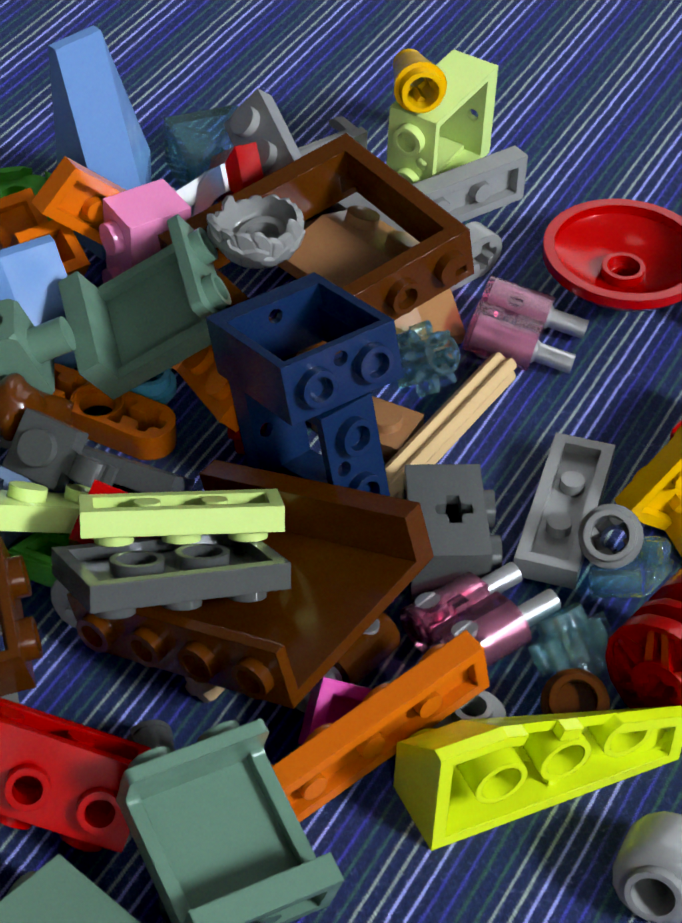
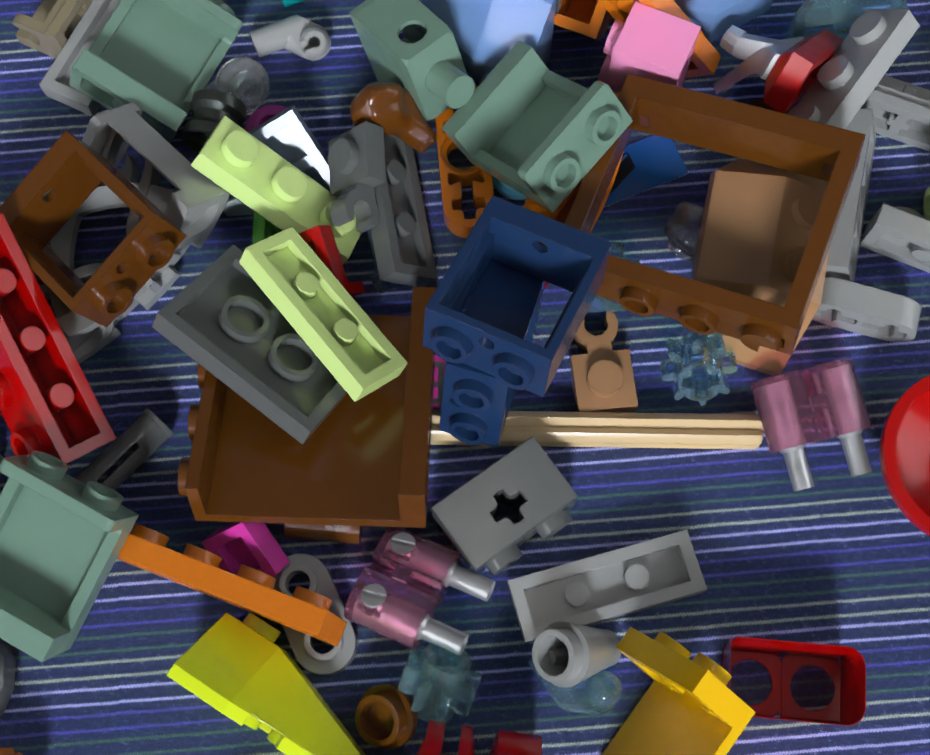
camera: 60 degrees right, 30 degrees up
light grey hair [207,194,306,269] -> none

